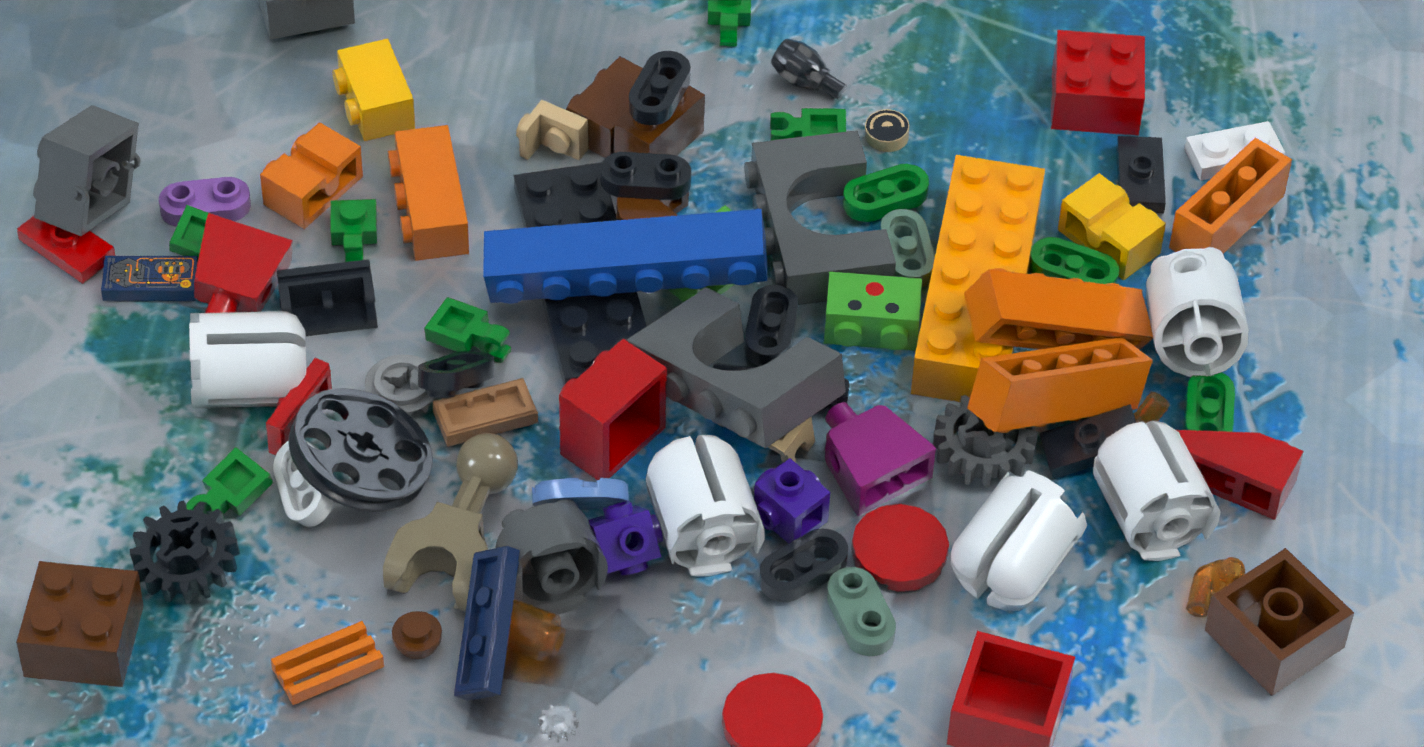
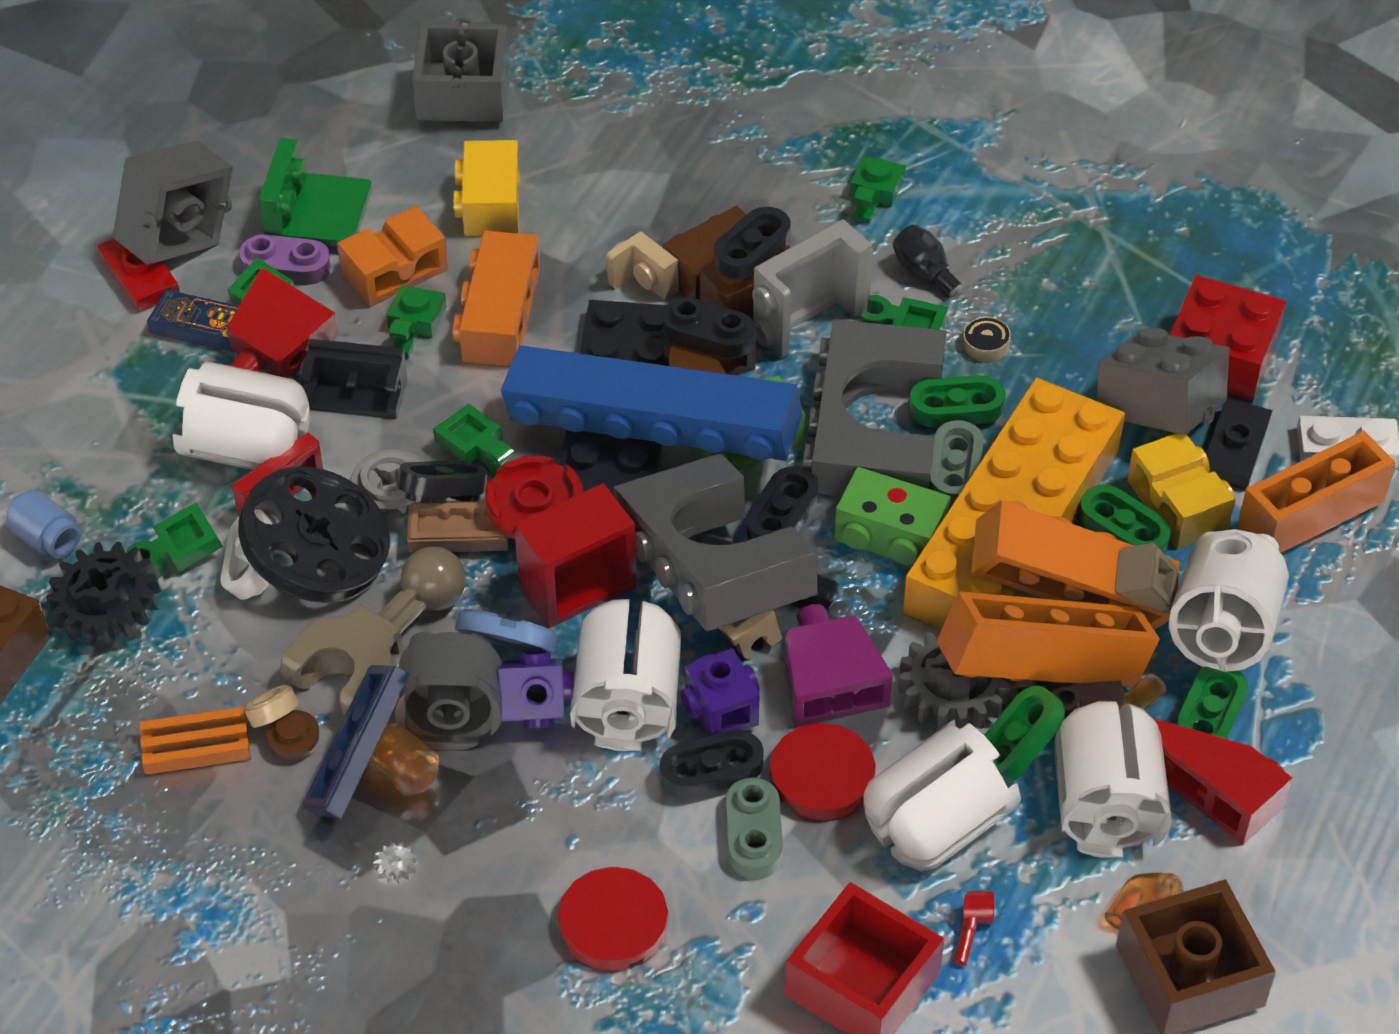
camera: 20 degrees right, 0 degrees up
none -> medium blue brick [6,490,81,559]
none -> tan tile [244,685,299,728]
none -> green bracket [258,138,372,247]
none -> red tile [485,456,583,540]
none -> light grey panel [752,219,873,359]
none -> red hand [953,891,995,966]
none -> green plate [984,686,1065,784]
none -> dark grey brick [1097,328,1229,435]
none -> dark tan slope [1115,543,1178,613]

